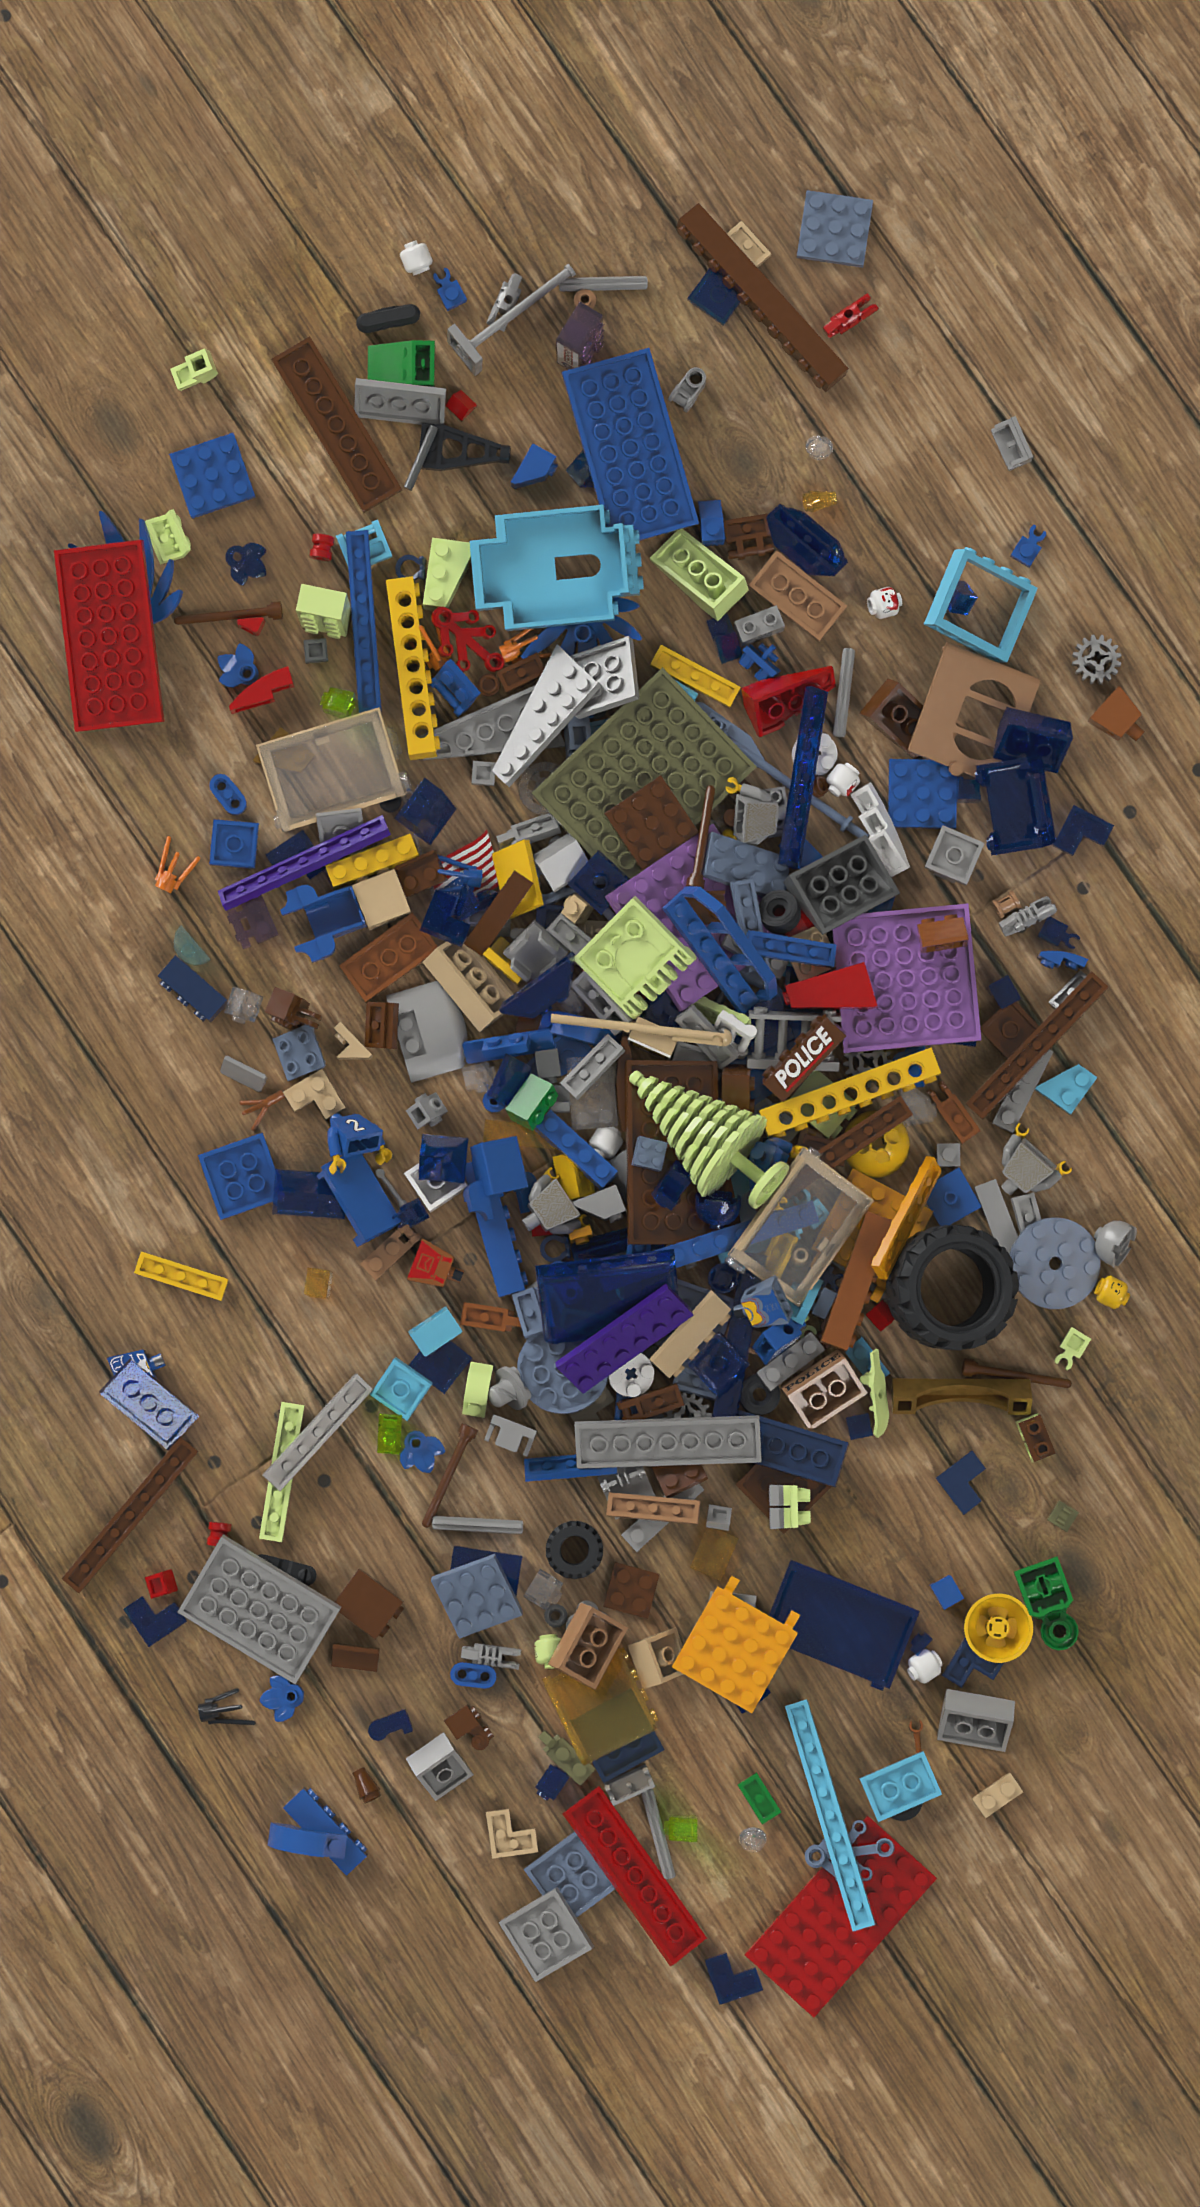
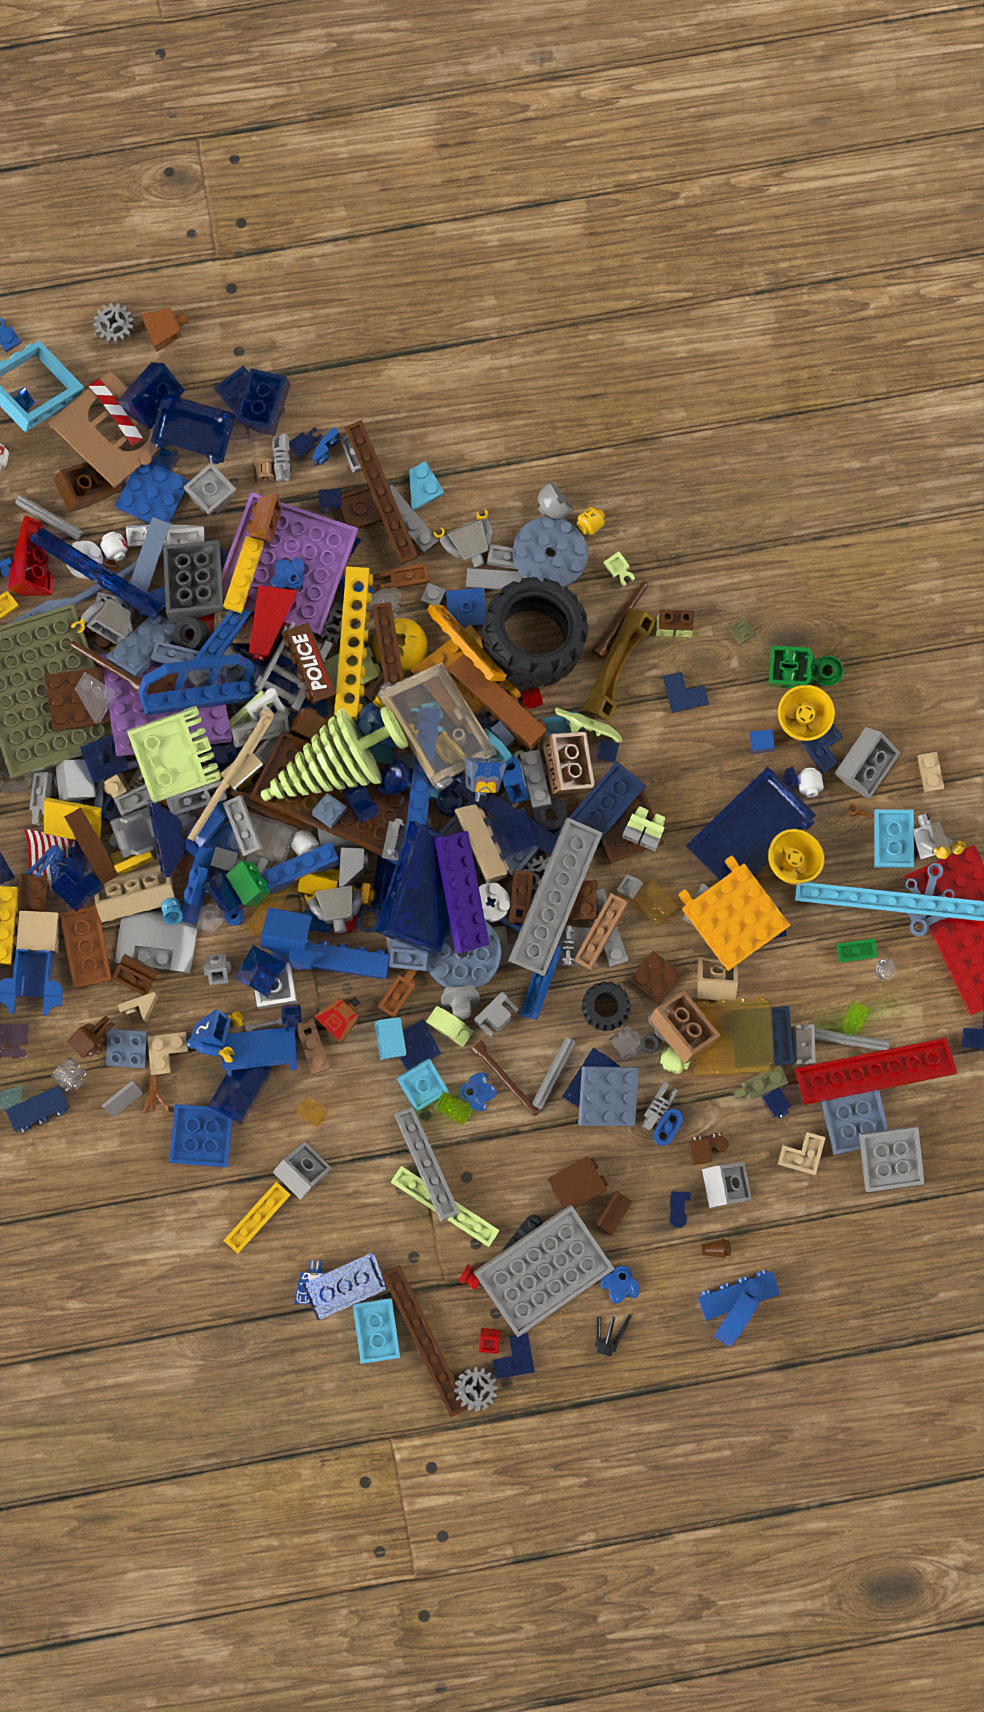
camera: 65 degrees left, 5 degrees down
none -> clear wing [75,672,118,724]
none -> sticker [88,379,143,446]
none -> sand blue tile [128,517,171,594]
none -> dark azure wheel [161,898,183,925]
none -> yellow plate [223,536,265,613]
none -> clear blue slope [235,368,291,436]
none -> blue plate [270,557,305,589]
none -> light grey slope [273,1141,332,1200]
none -> medium azure plate [352,1298,400,1364]
none -> light grey hinge [382,819,407,861]
none -> light grey gear [454,1367,498,1412]
none -> yellow piece [768,829,824,884]
none -> light grey torso [913,813,967,859]

